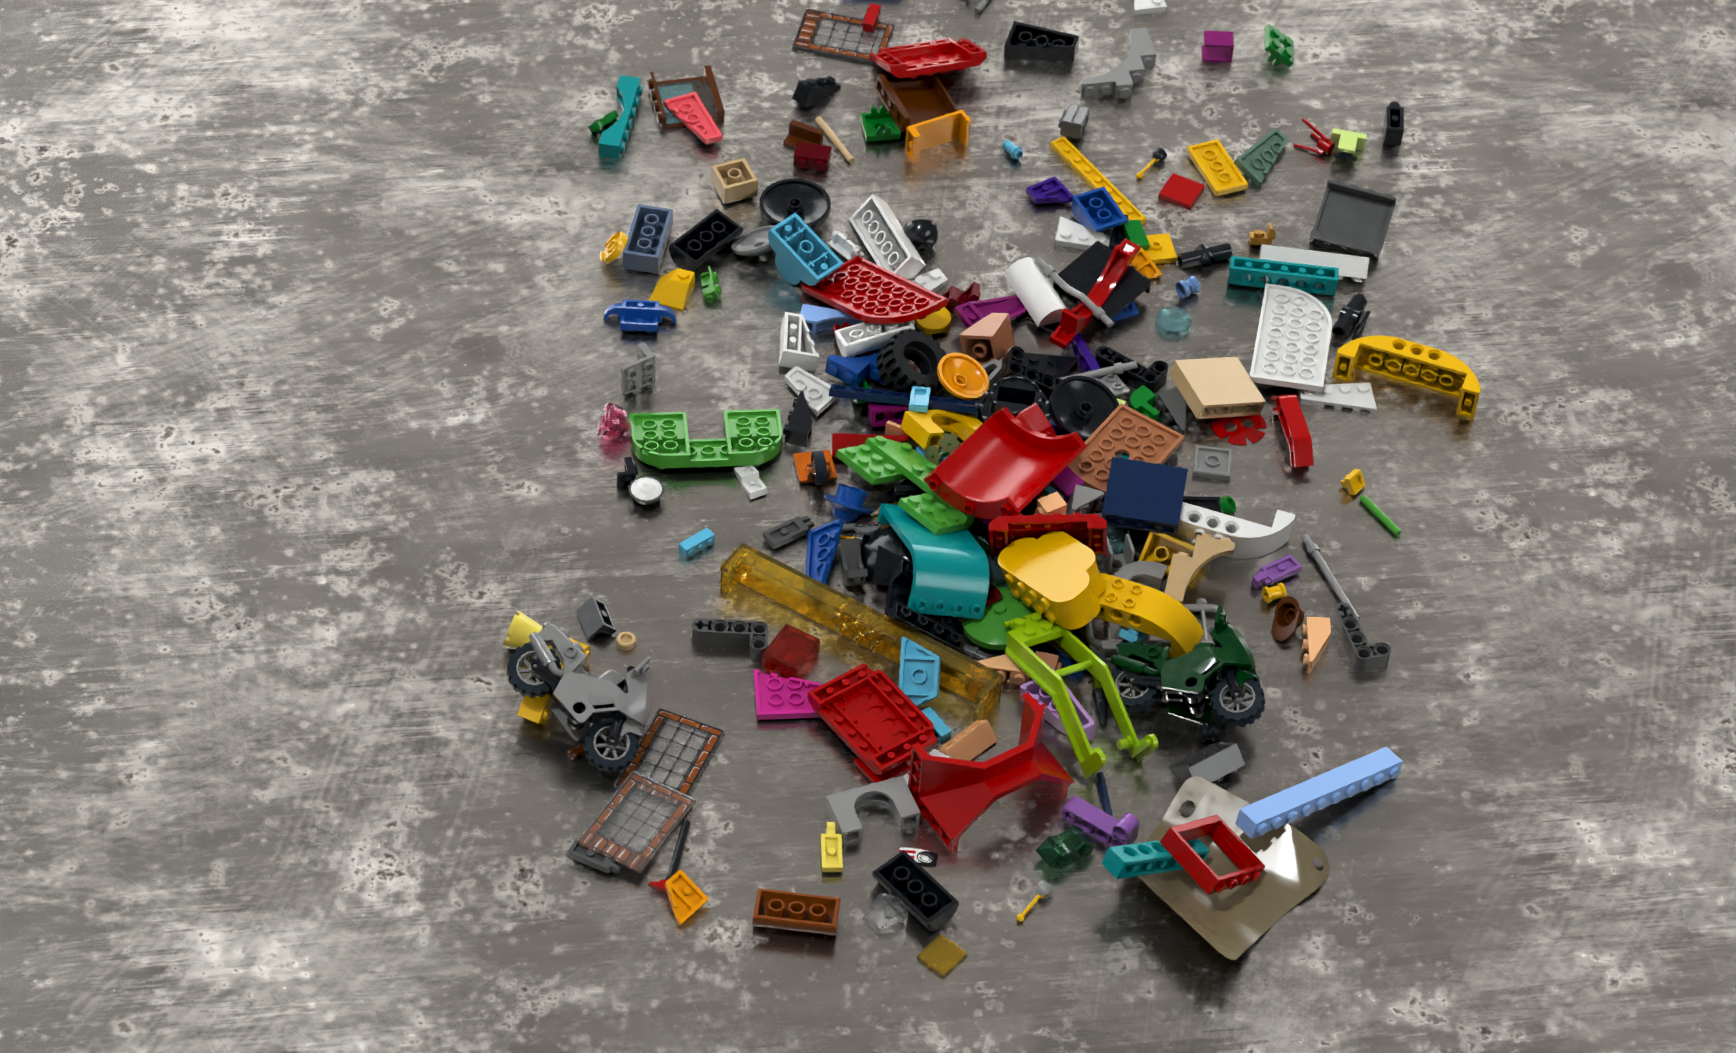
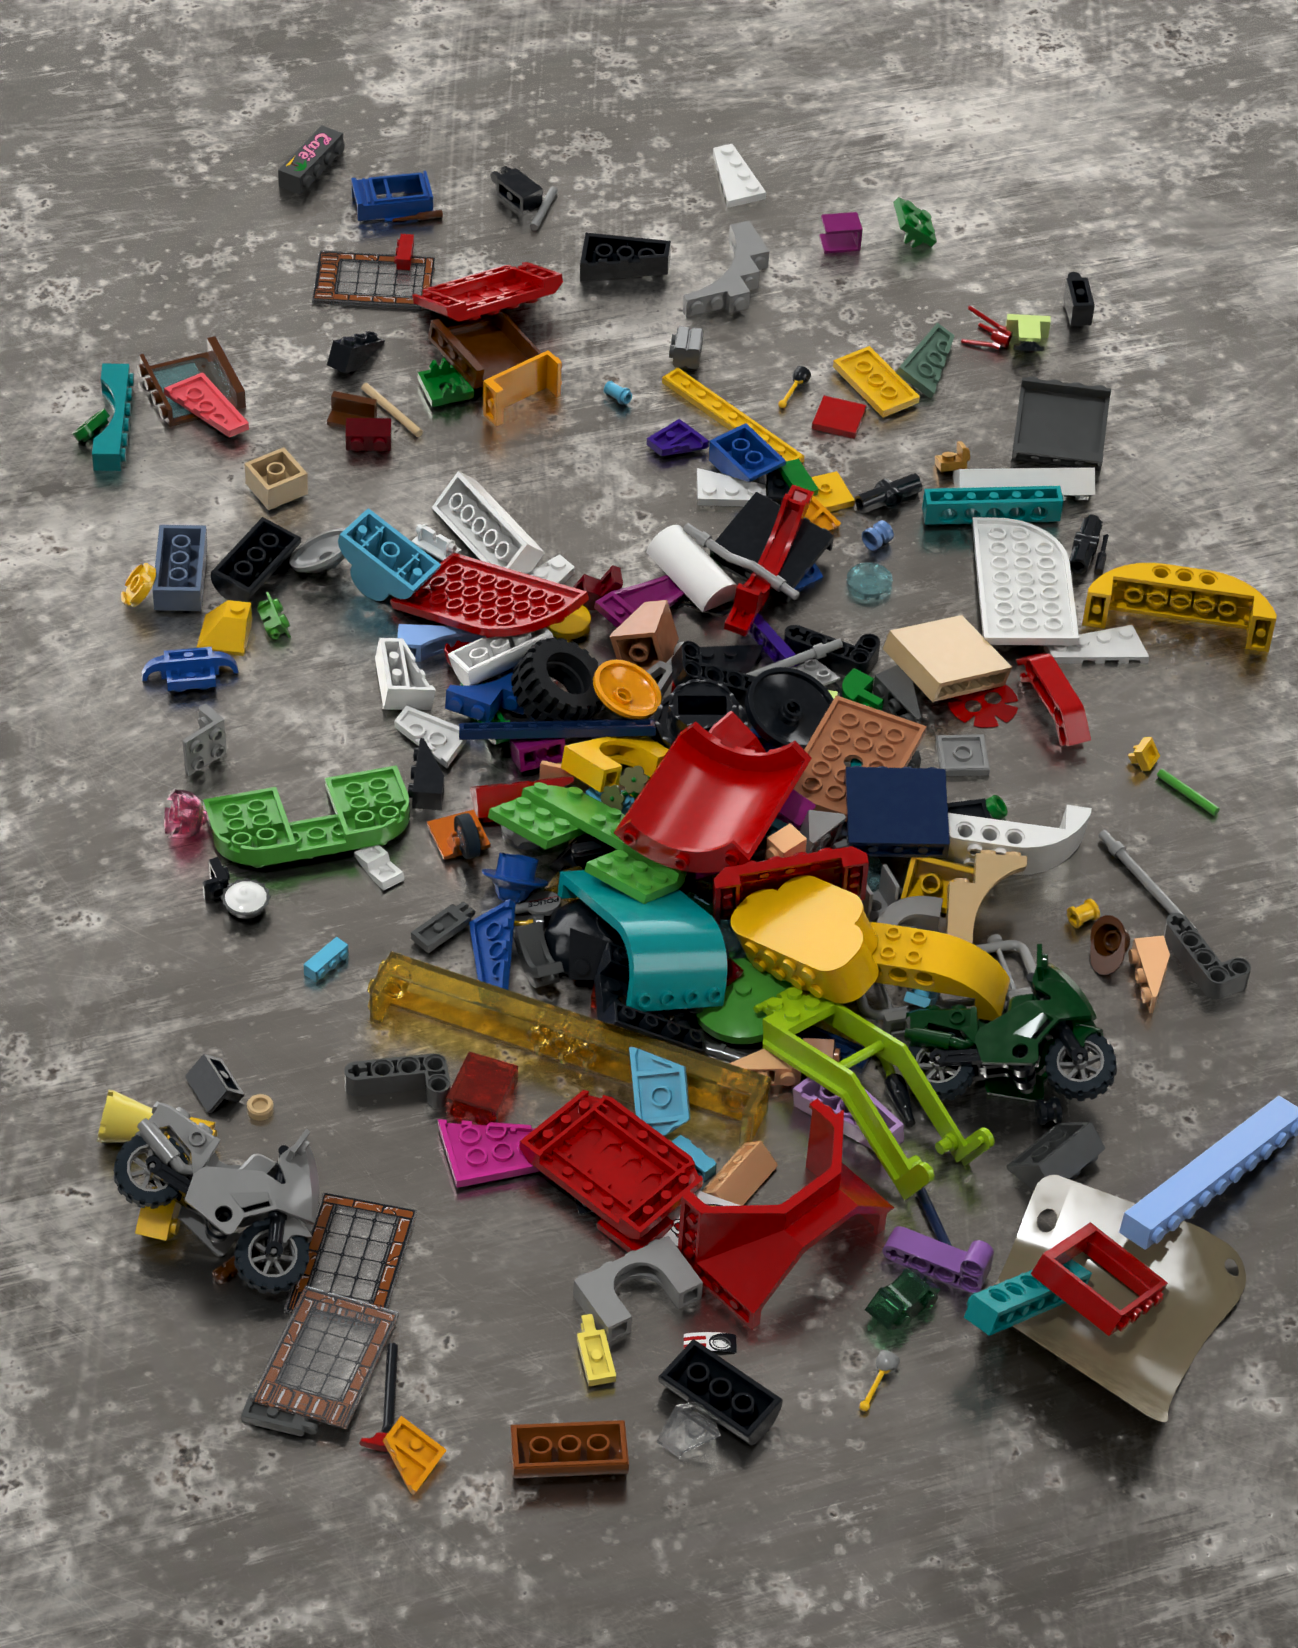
camera: 10 degrees left, 0 degrees up
black dish [759,178,831,230] -> none
black cylinder [903,219,939,252] -> none
medium azure tile [909,386,931,413] -> none
clear yellow piece [917,934,967,977] -> none
medium lavender hinge [1251,554,1302,589] -> none

